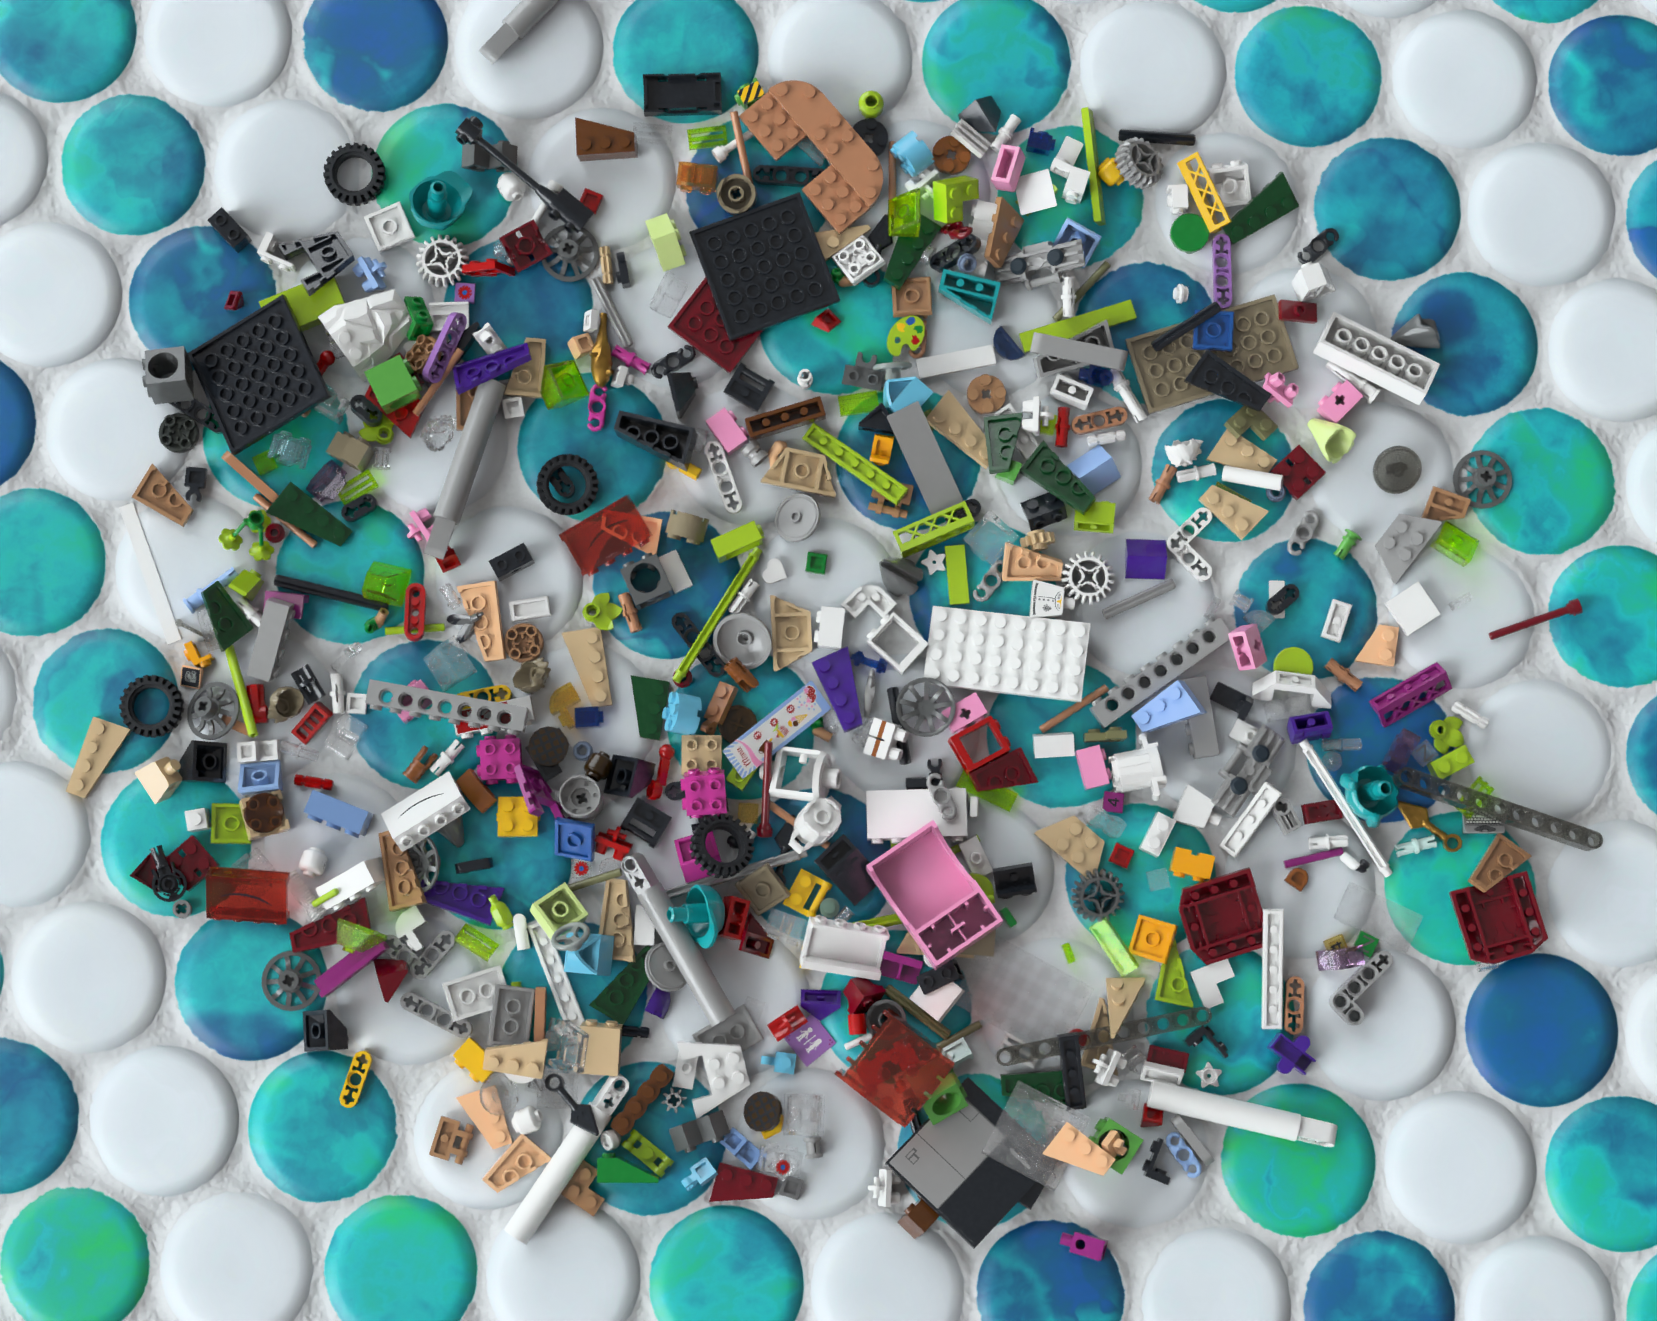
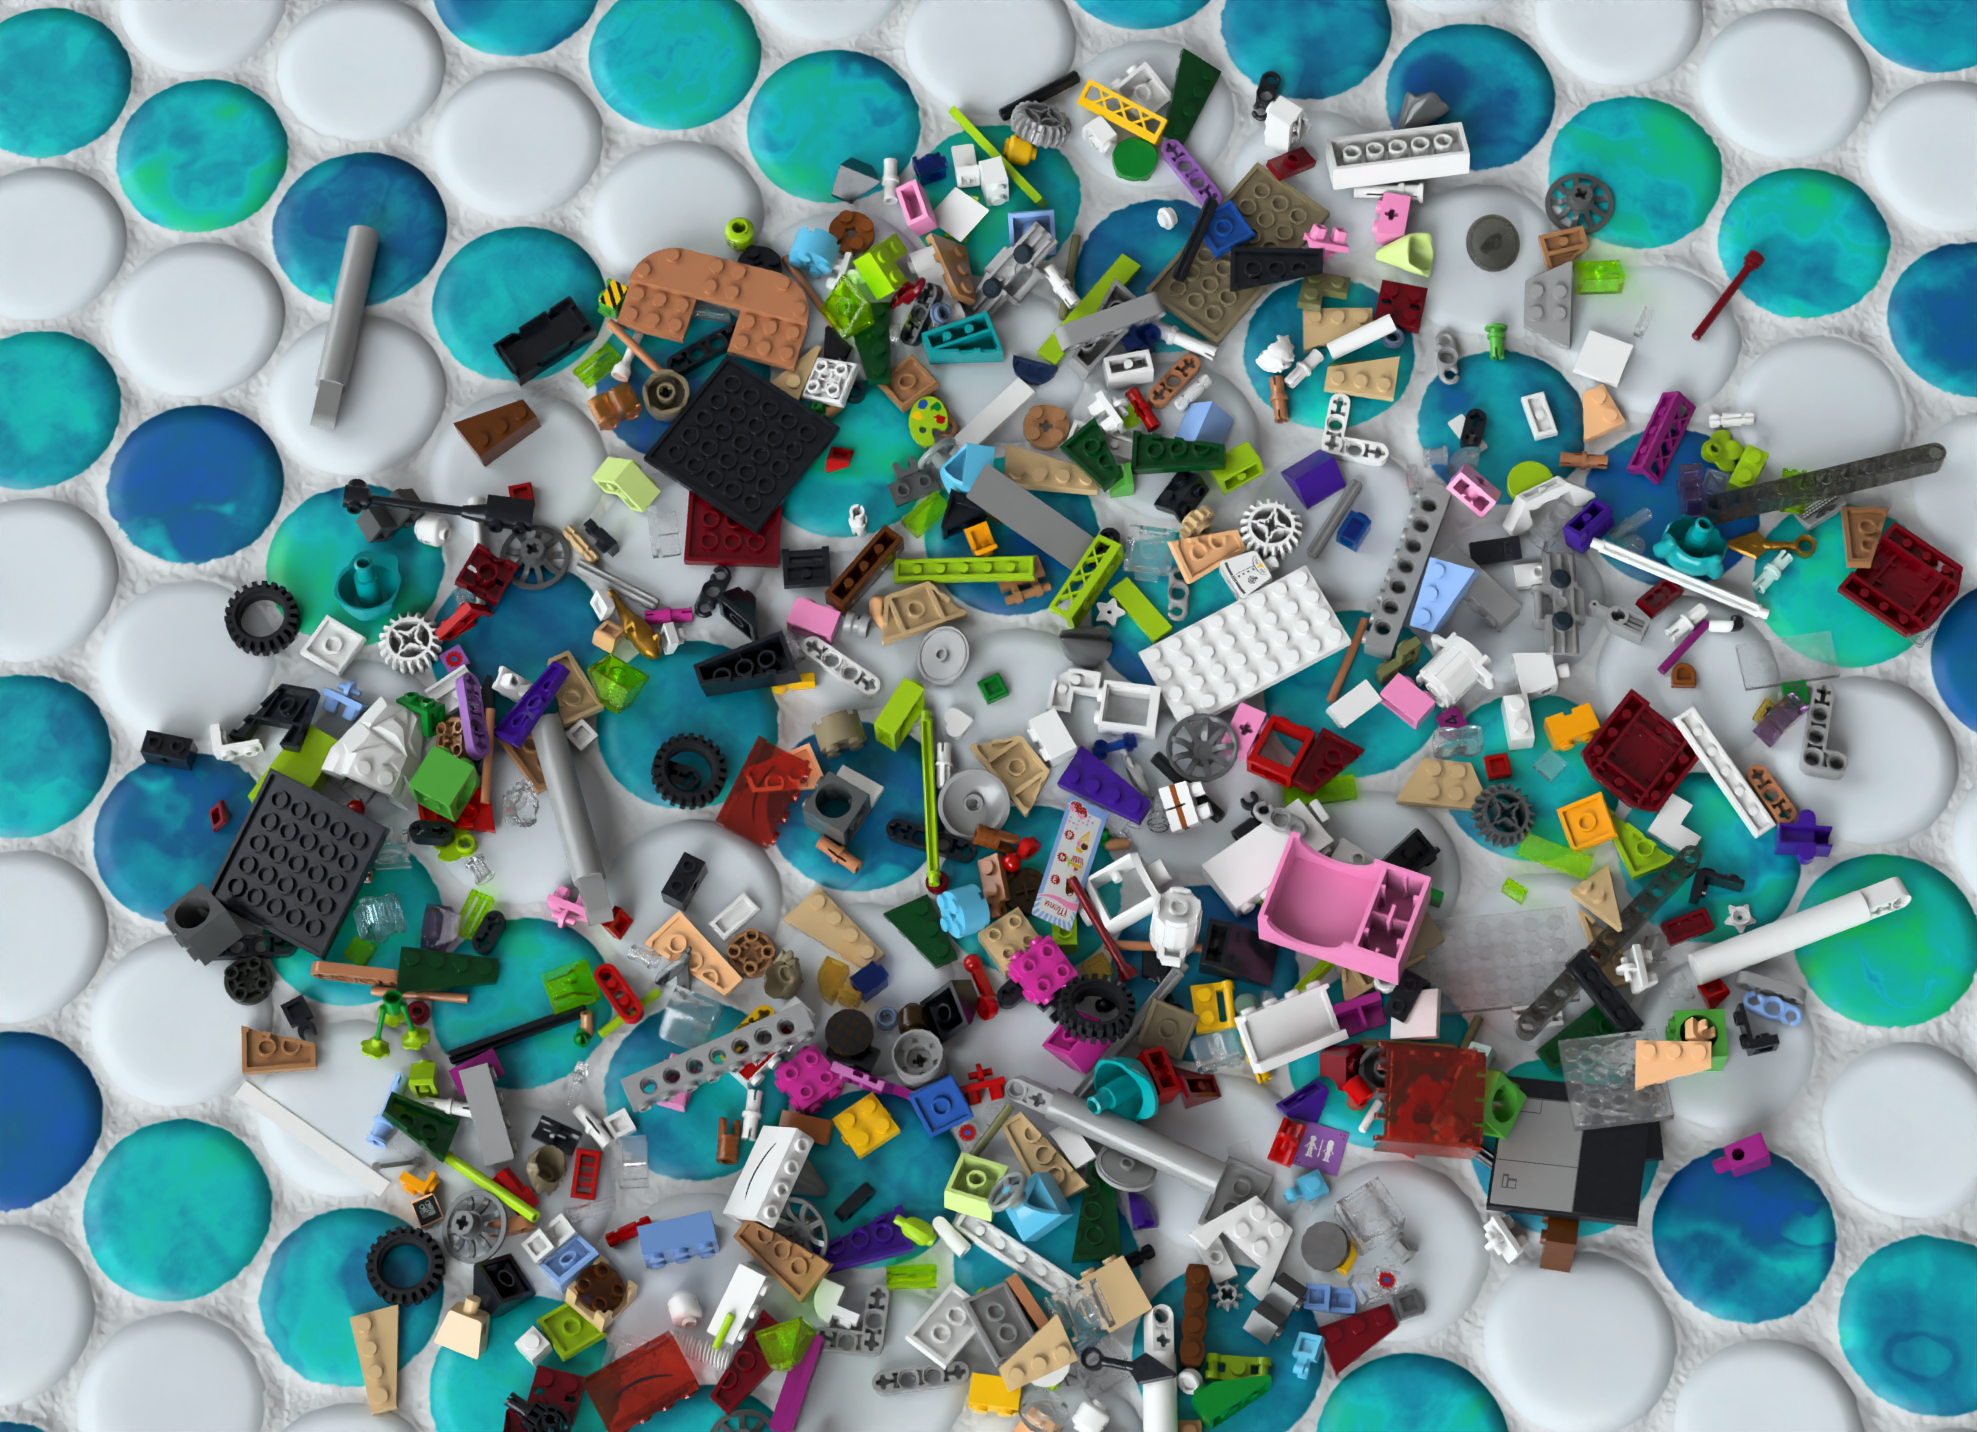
camera: 30 degrees left, 15 degrees down
dark tan brick [326,431,374,473] -> none
dark red slope [374,959,409,1003] -> none
lime plate [582,593,622,631] -> none
dark pink piece [587,384,607,432] -> none
black plate [621,797,672,849] -> none
white tile [950,119,991,158] -> none
white tile [1140,1061,1184,1086] -> none
white tile [1219,782,1283,858] -> none
none -> red plate [1002,836,1041,872]
none -> clear blue brick [1336,510,1372,552]

